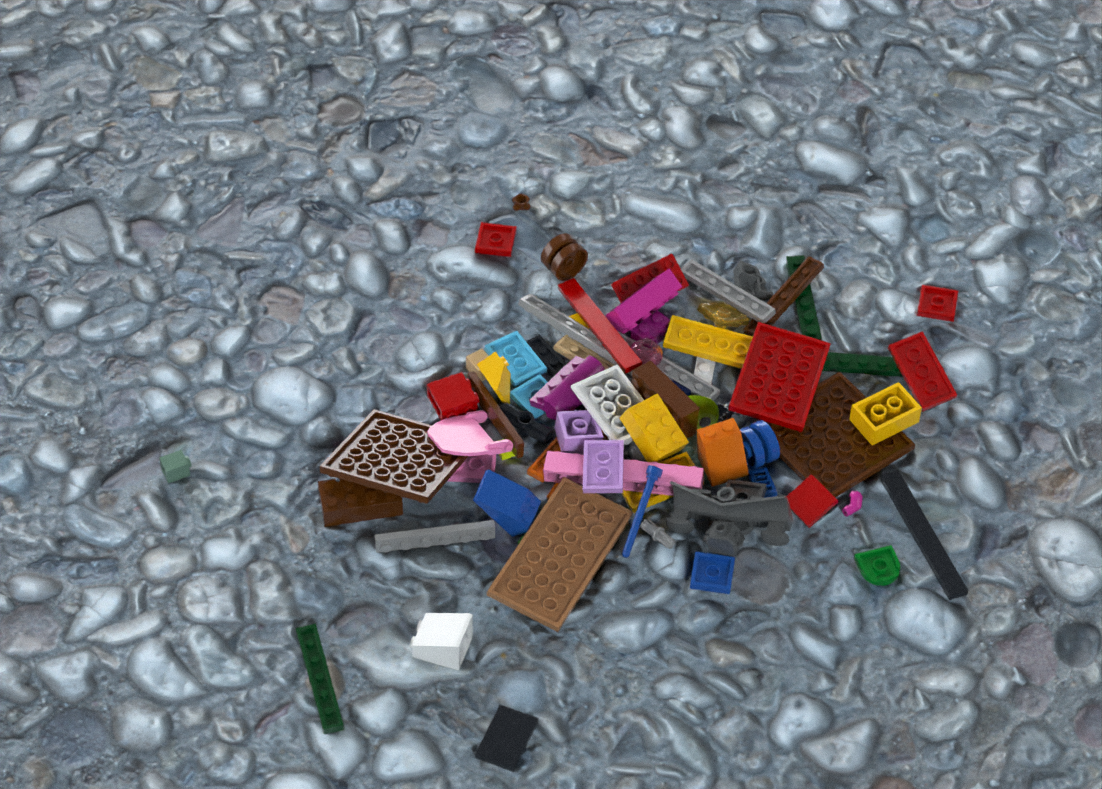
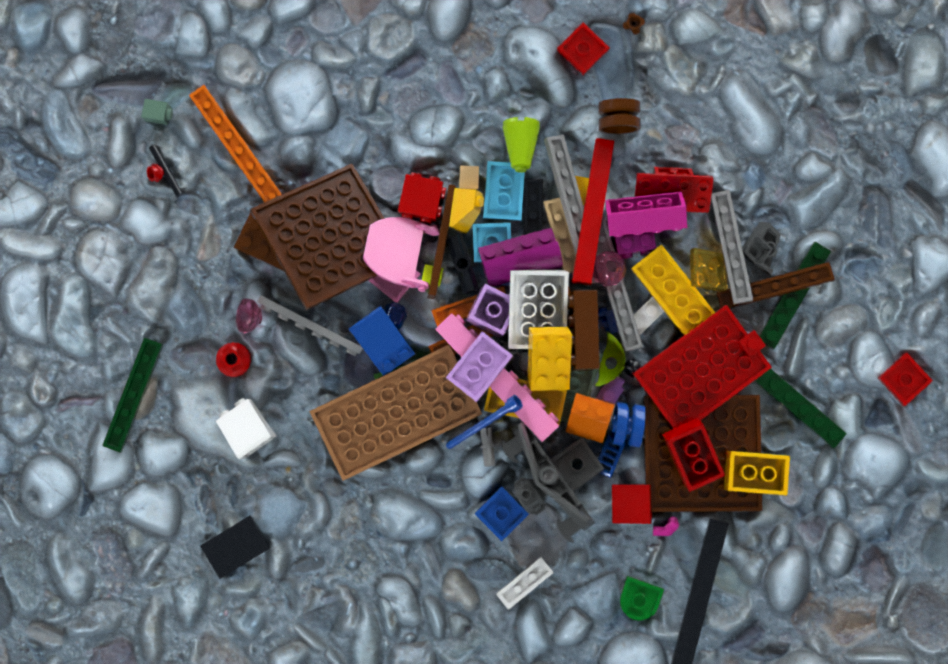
camera: 35 degrees right, 35 degrees up
red plate [888,331,957,412] -> none
none -> red plate [146,164,164,182]
none -> black bar [149,145,183,197]
none -> orange tile [189,85,282,202]
none -> red piece [216,342,251,377]
none -> clear pink piece [236,298,262,333]
none -> white plate [496,557,554,610]
none -> lime cone [502,117,540,173]
none -> red brick [662,418,725,492]
none -> red plate [737,330,766,357]

